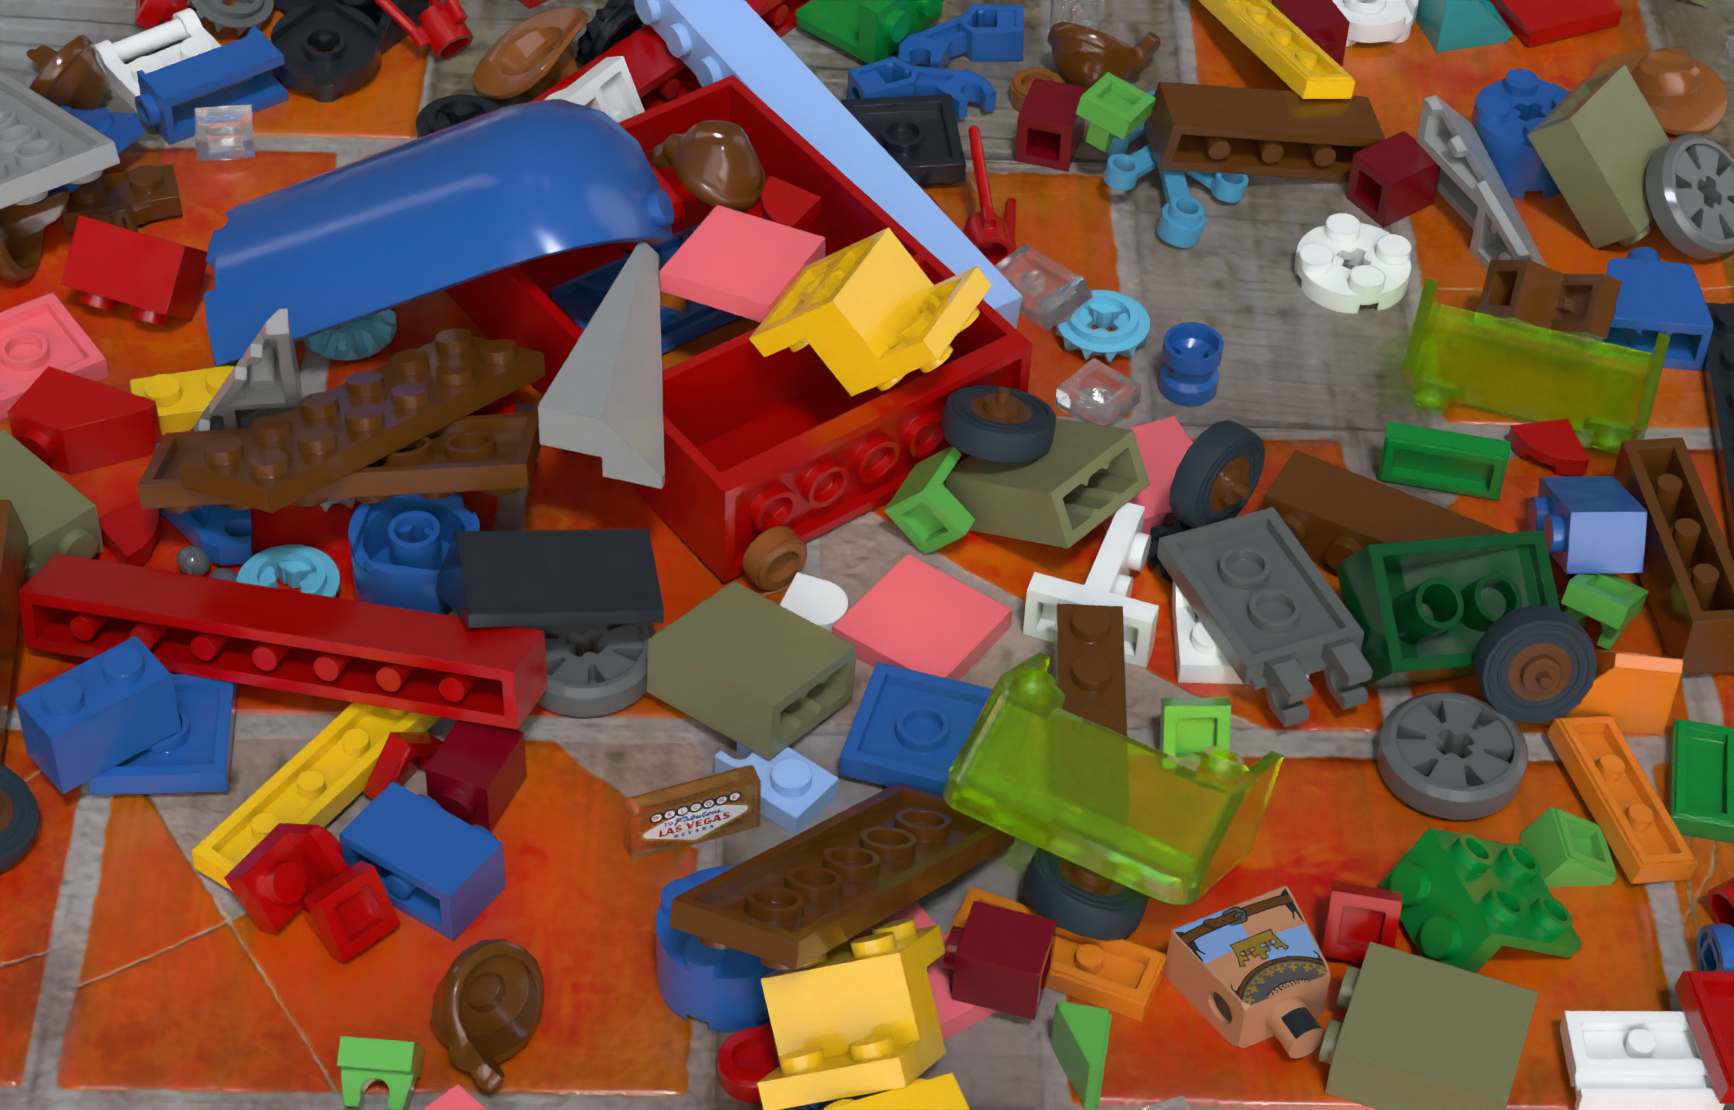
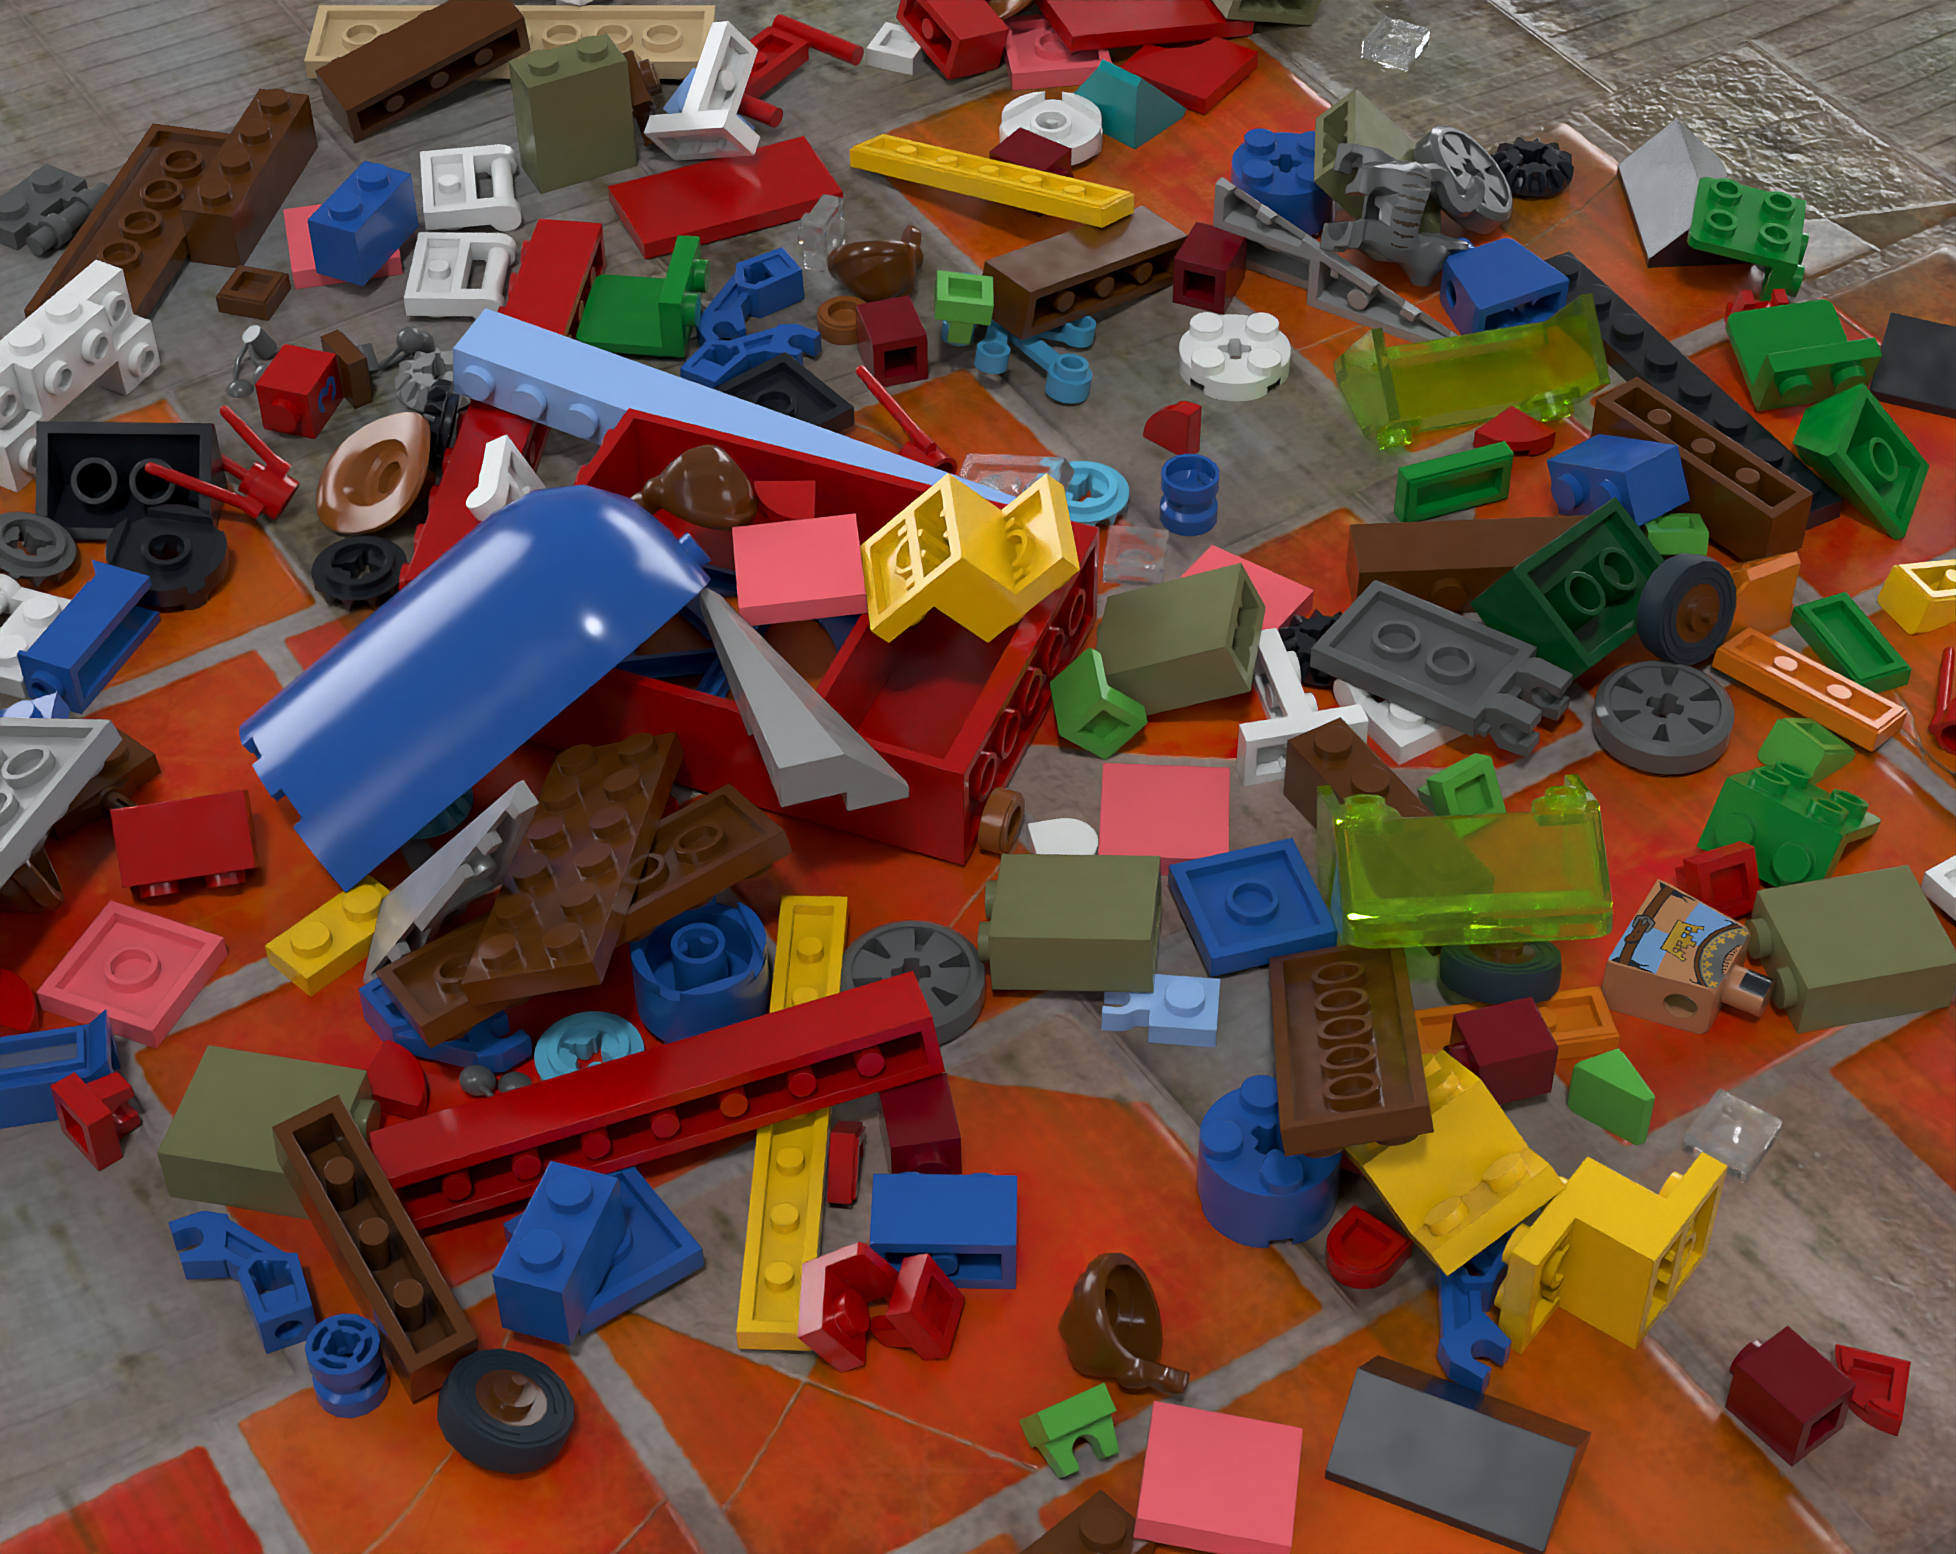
camera: 30 degrees left, 0 degrees up
red slope [7,366,162,475] -> none
clear plate [195,104,255,161] -> none
black slope [436,529,664,628] -> none
clear orange tile [622,765,761,862] -> none
black wheel [941,385,1056,463] -> none
black wheel [1170,420,1265,528] -> none
reddish brown brick [1476,260,1622,345] -> none
dark orange hat [1590,47,1728,135] -> none
none -> red tile [1143,401,1202,455]
none -> dark grey animal [1320,143,1485,287]

